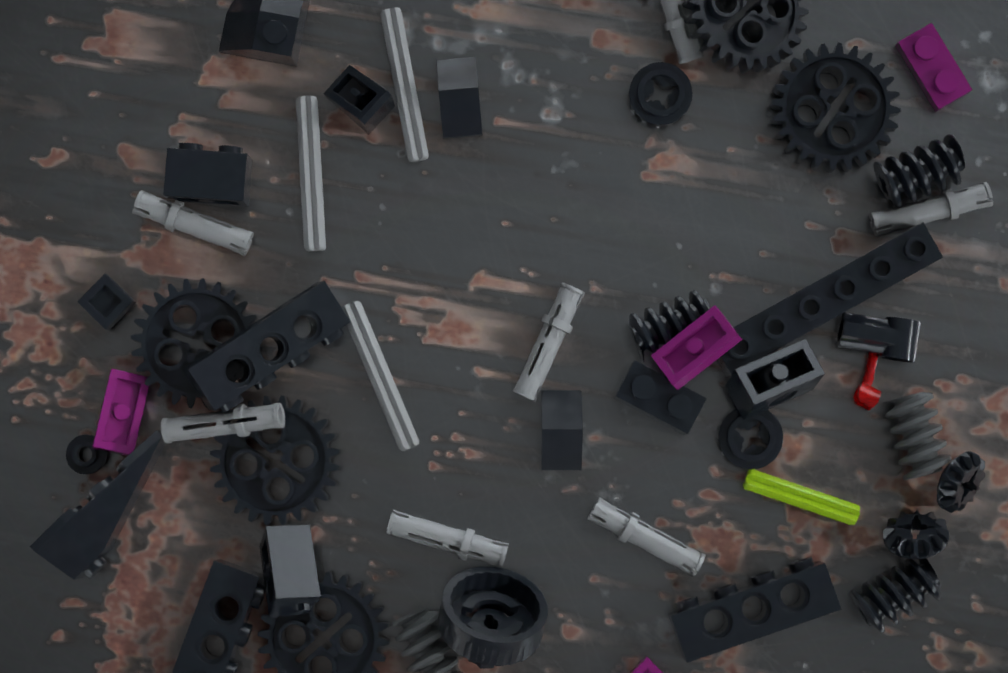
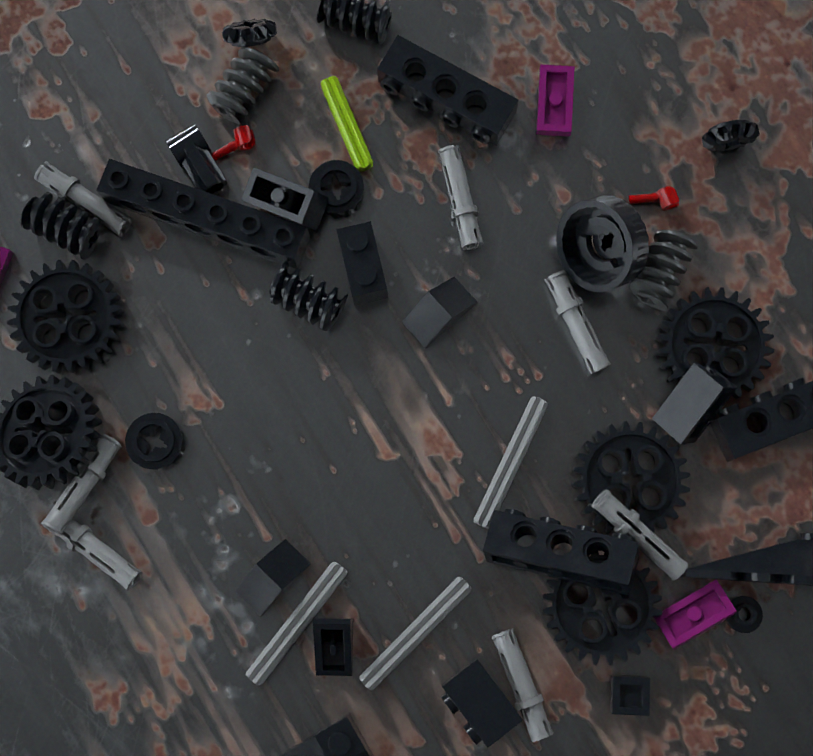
camera: 130 degrees left, 5 degrees down
light grey pin [512,282,585,402] -> none
magenta plate [651,305,742,390] -> none
black gear [883,509,949,559] -> none

